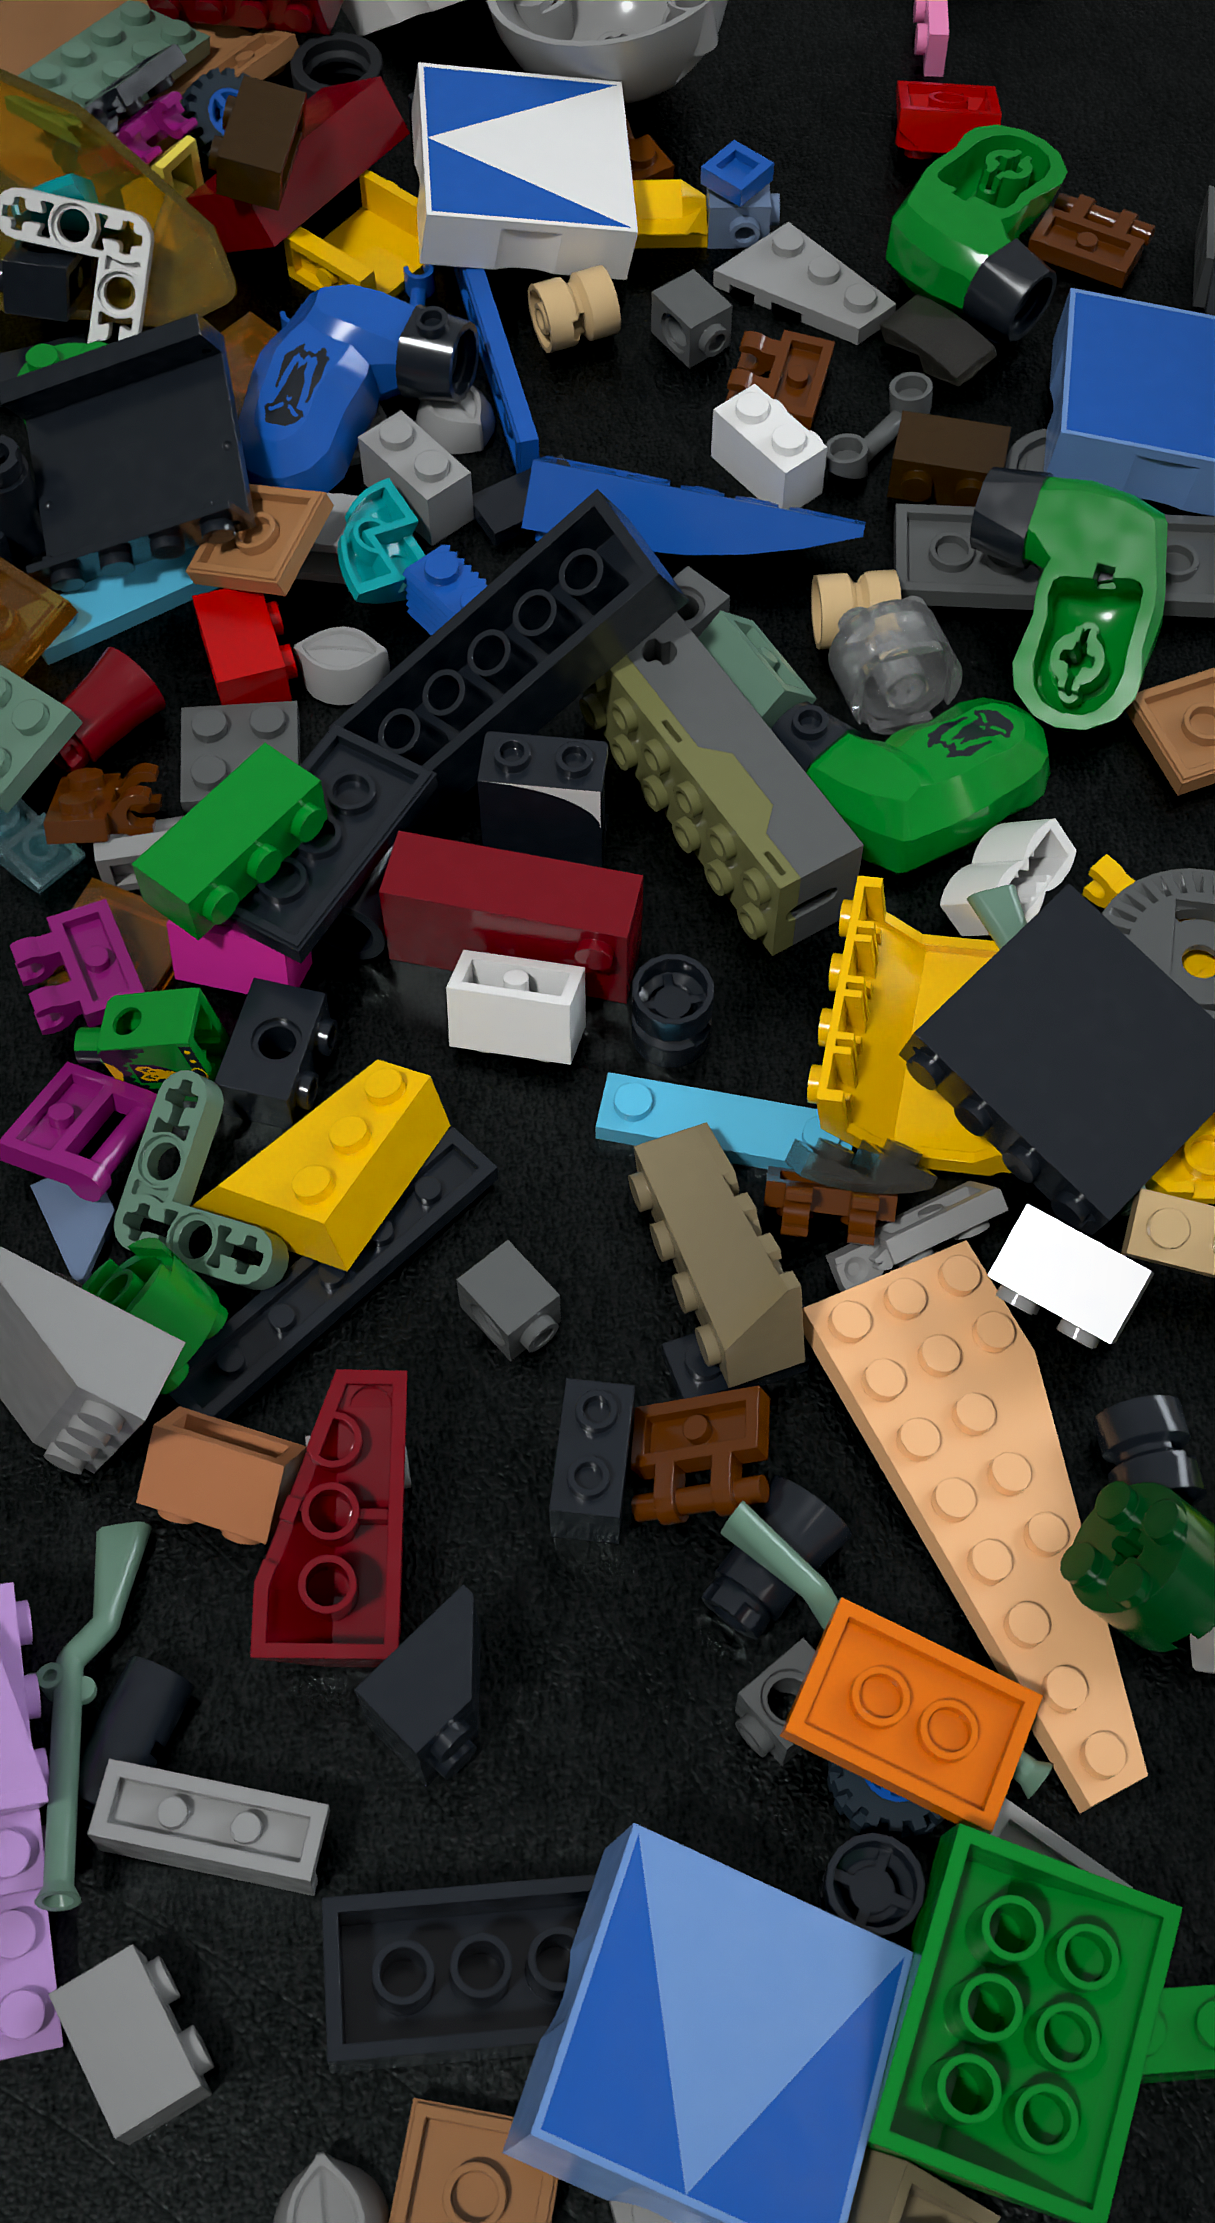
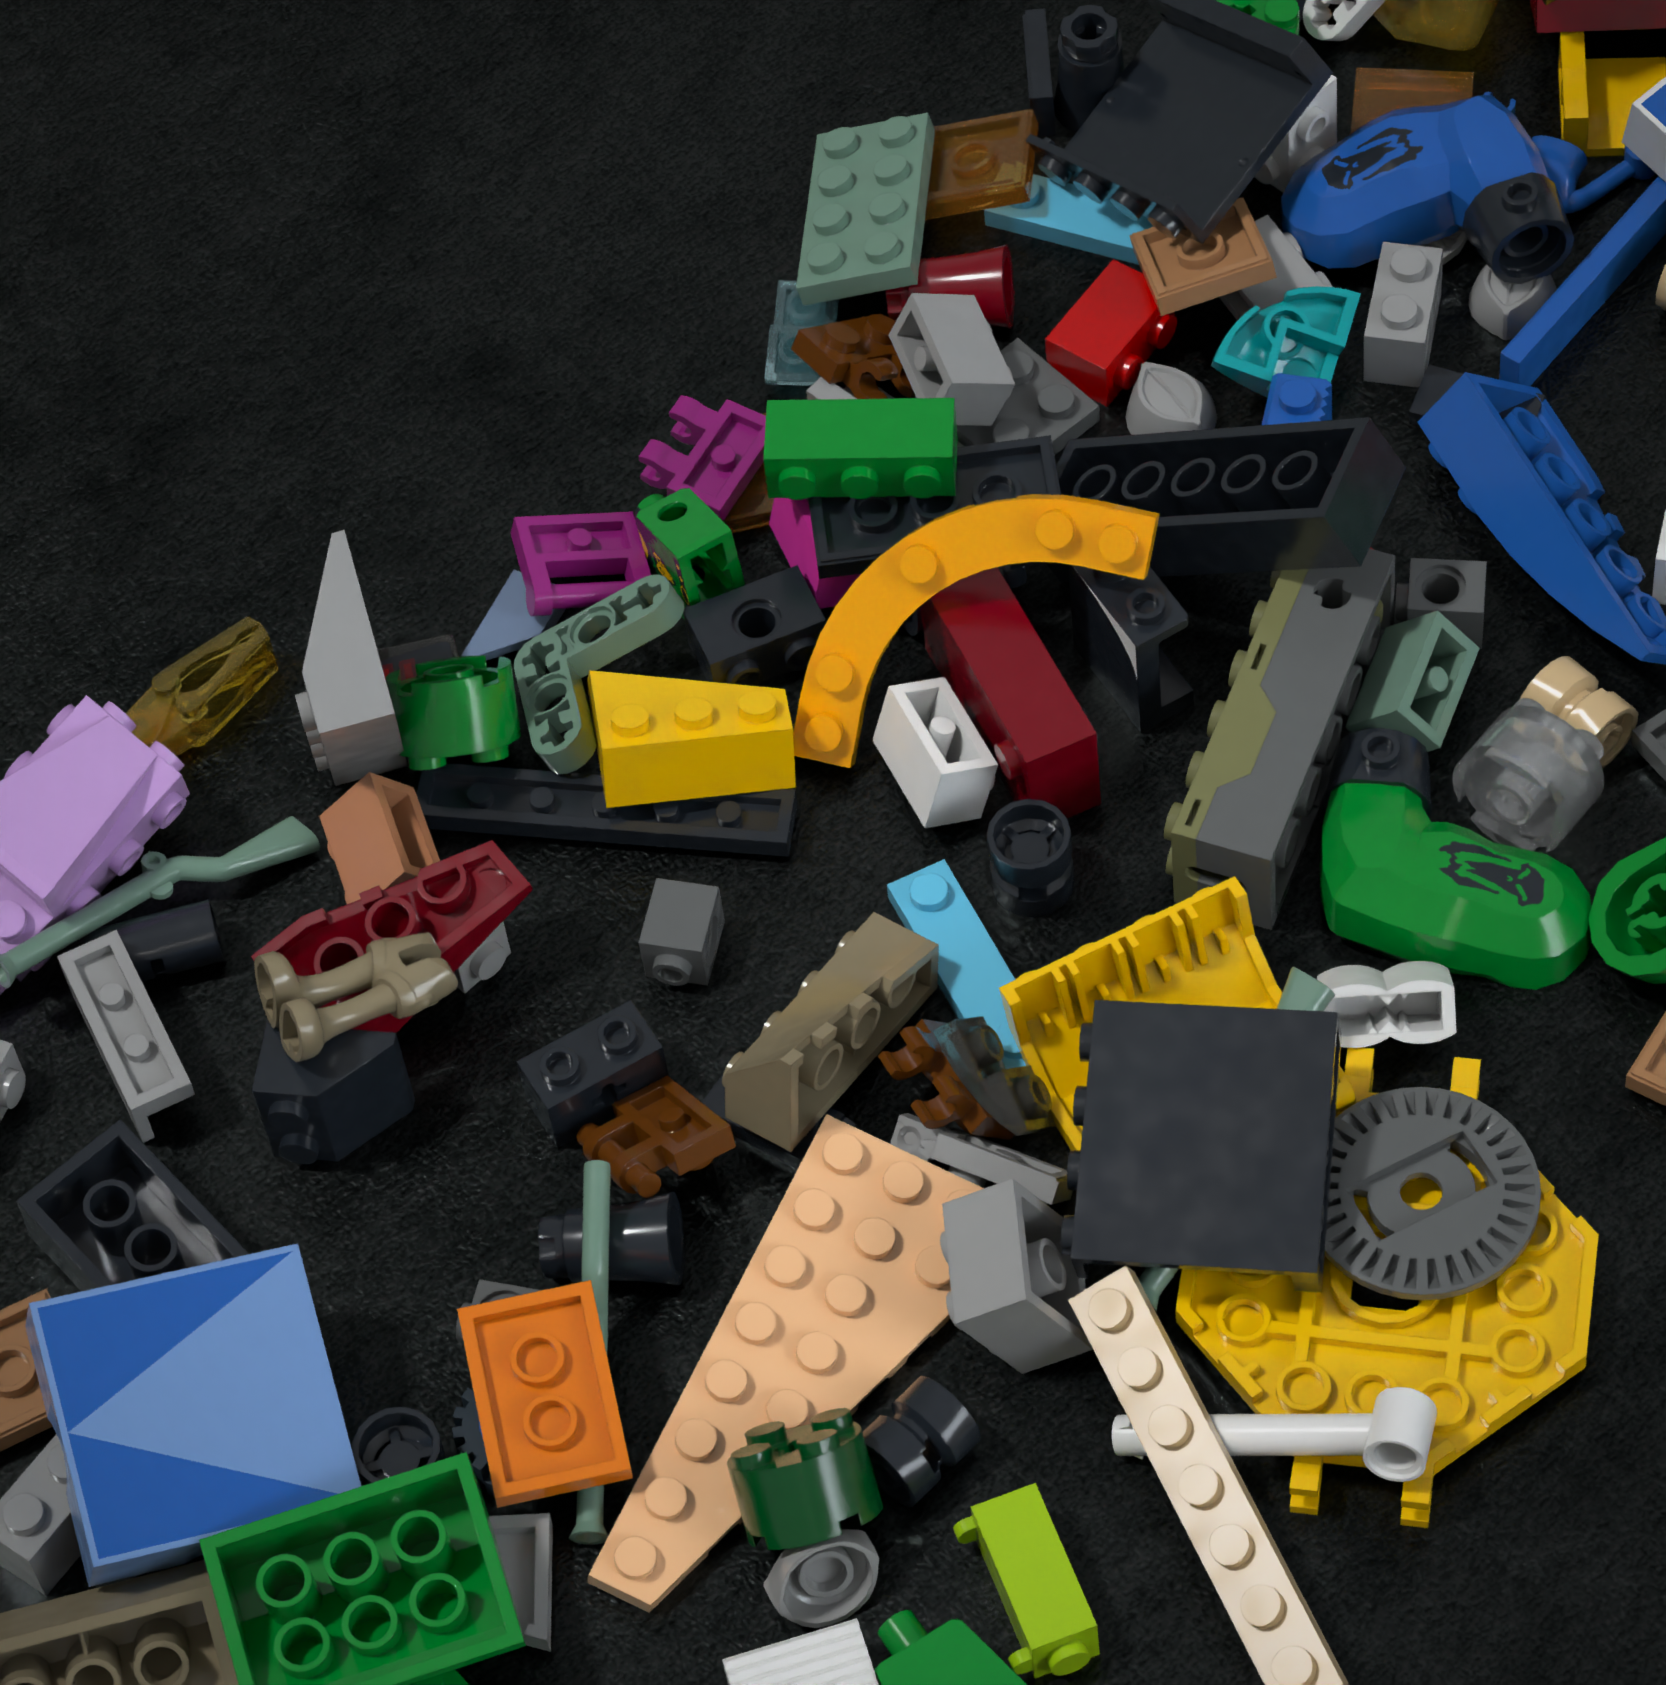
camera: 60 degrees right, 5 degrees down
none -> dark tan piece [254,932,458,1062]
none -> light orange plate [793,494,1160,768]
none -> light grey brick [889,293,1015,426]

